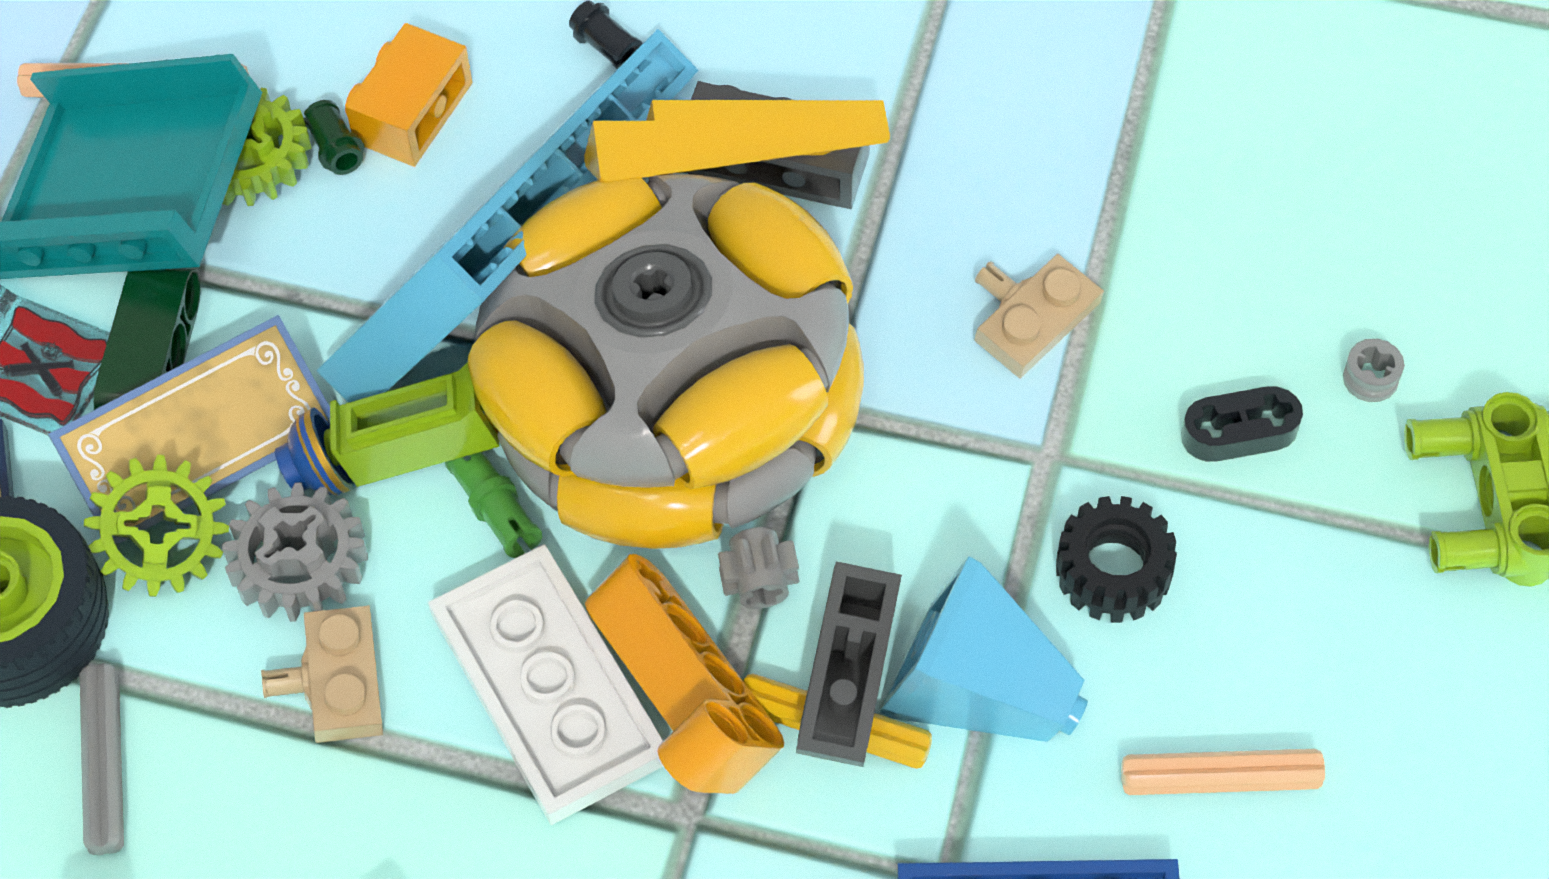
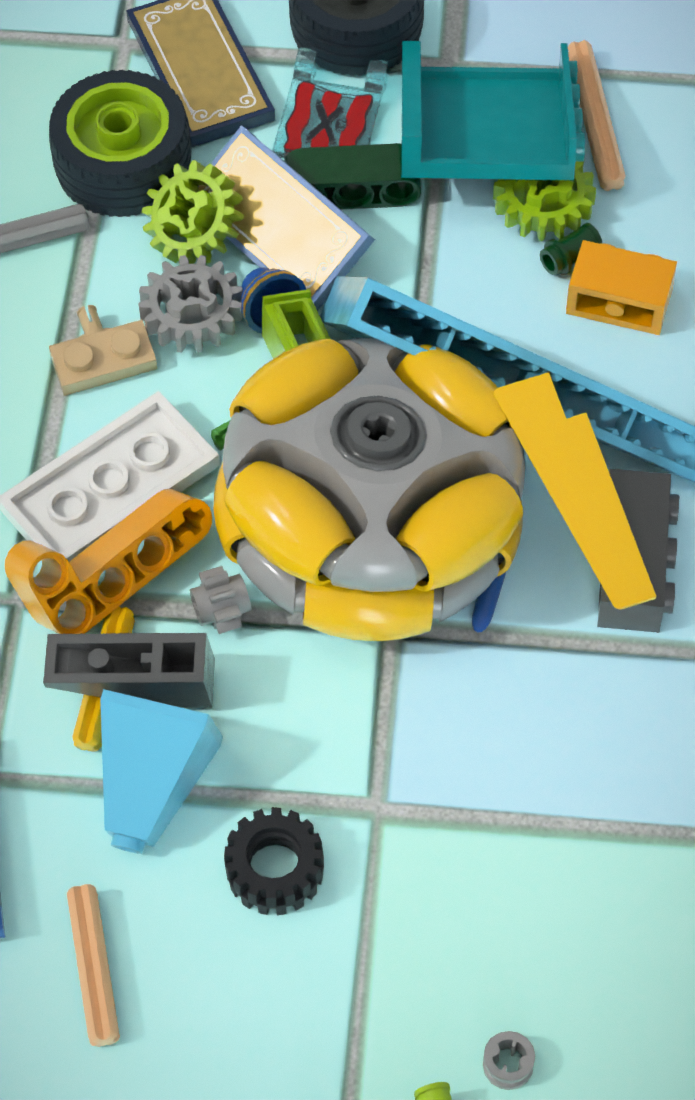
camera: 80 degrees right, 0 degrees up
tan plate [974,253,1104,379] -> none
black beam [1181,386,1303,462] -> none

